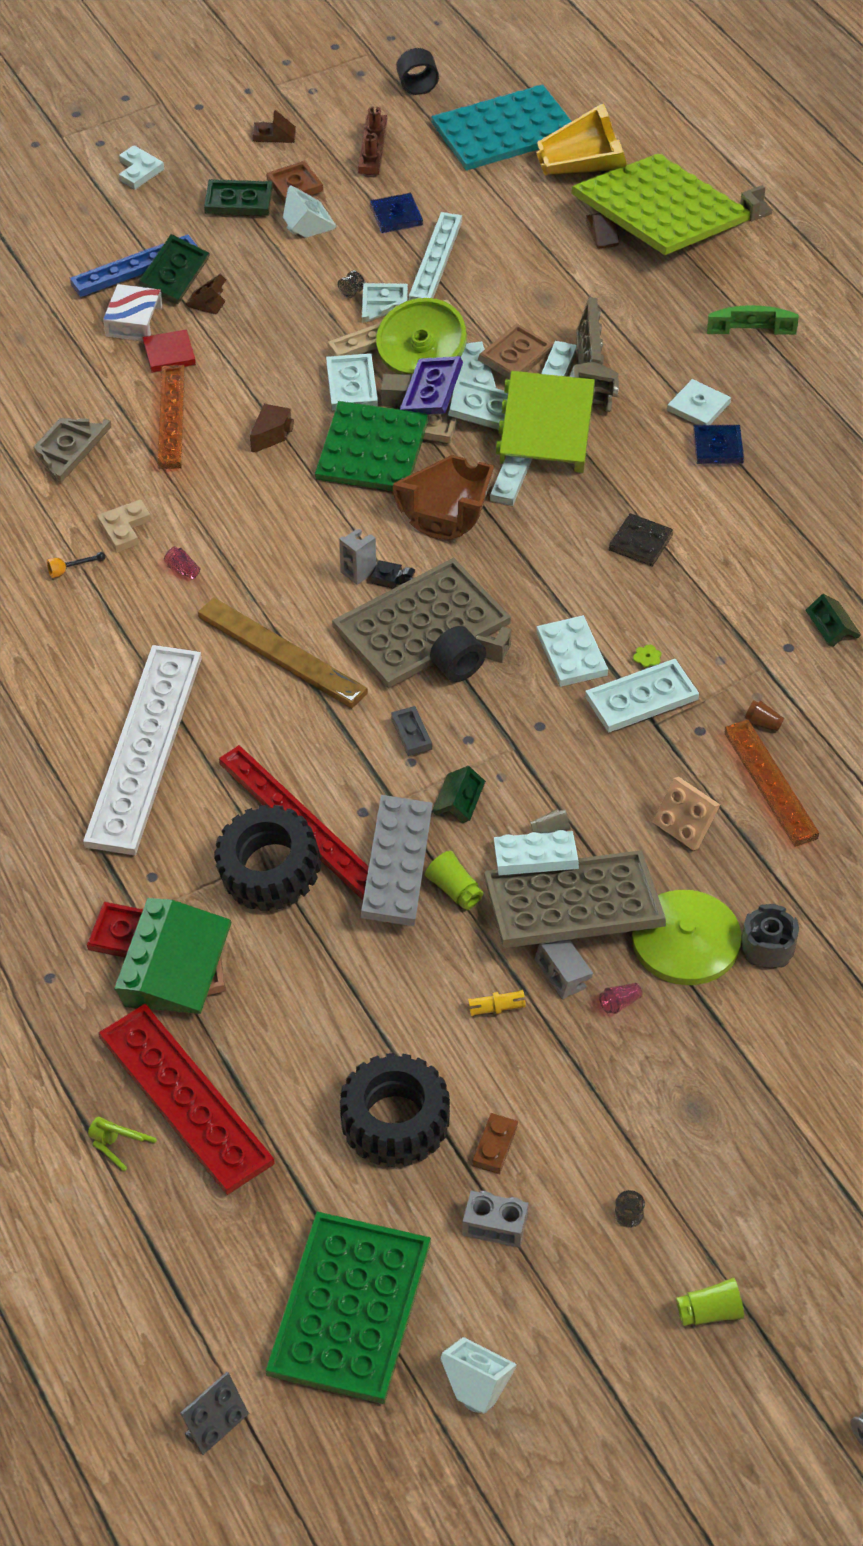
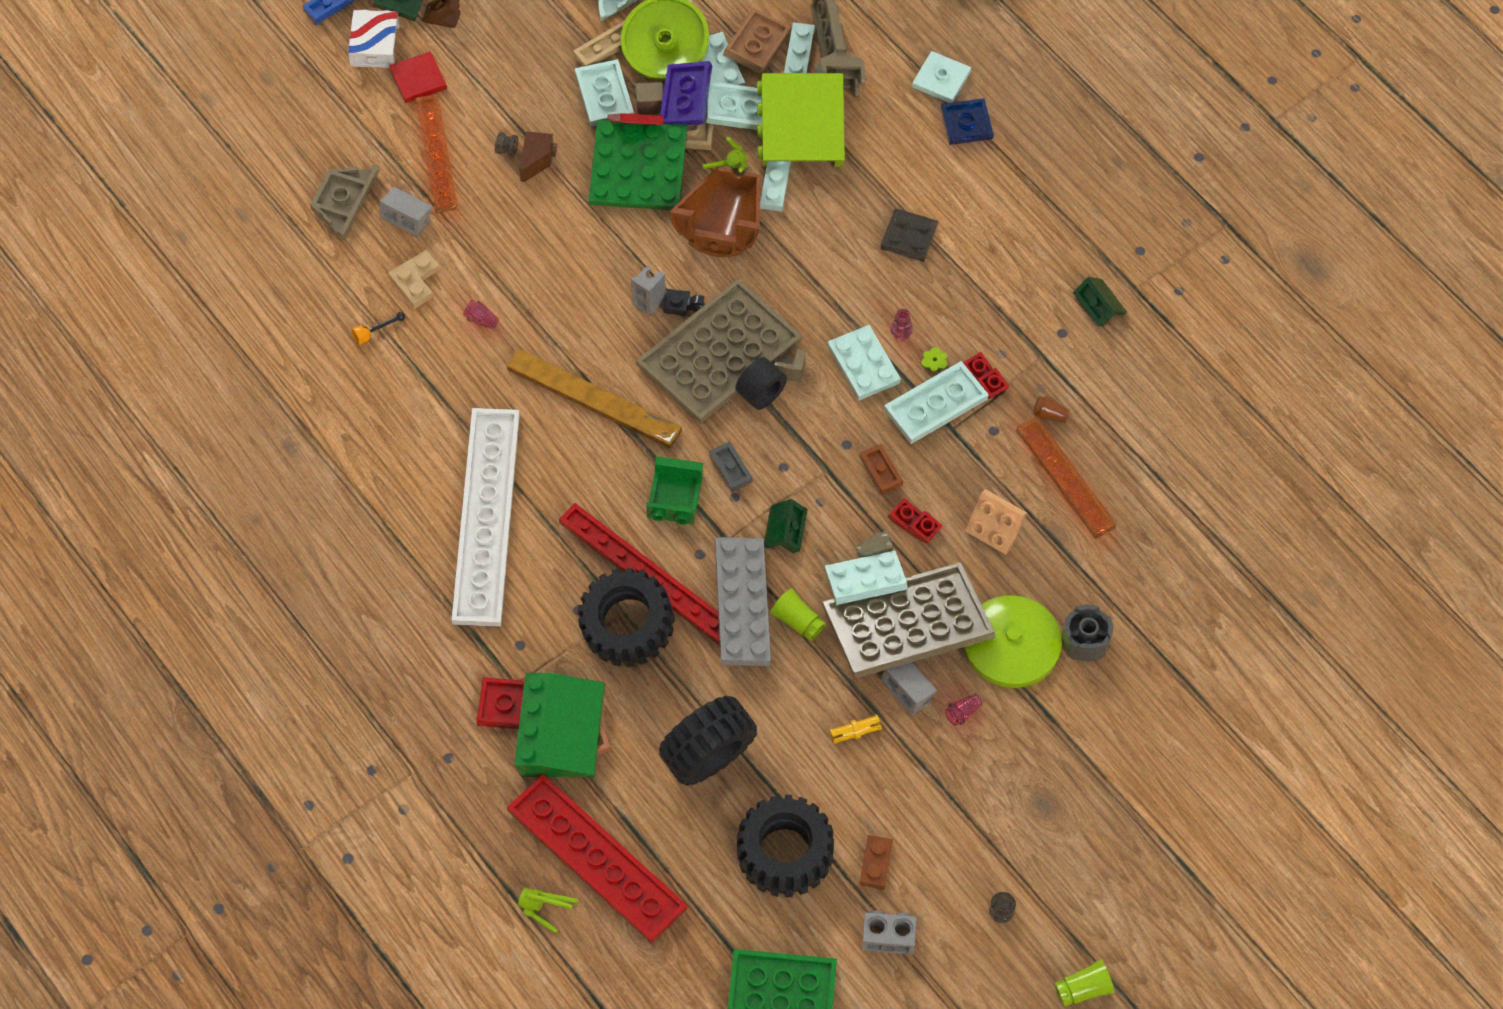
camera: 10 degrees left, 10 degrees up
none -> light grey hinge [380,187,432,237]
none -> clear smoke wheel [494,132,519,158]
none -> red tile [607,113,664,125]
none -> green panel [646,456,704,525]
none -> black tyre [659,696,757,786]
none -> lime plant [702,137,748,173]
none -> dark orange plate [860,444,903,495]
none -> red slope [888,498,943,544]
none -> clear pink cone [890,309,913,340]
none -> red slope [963,352,1009,399]

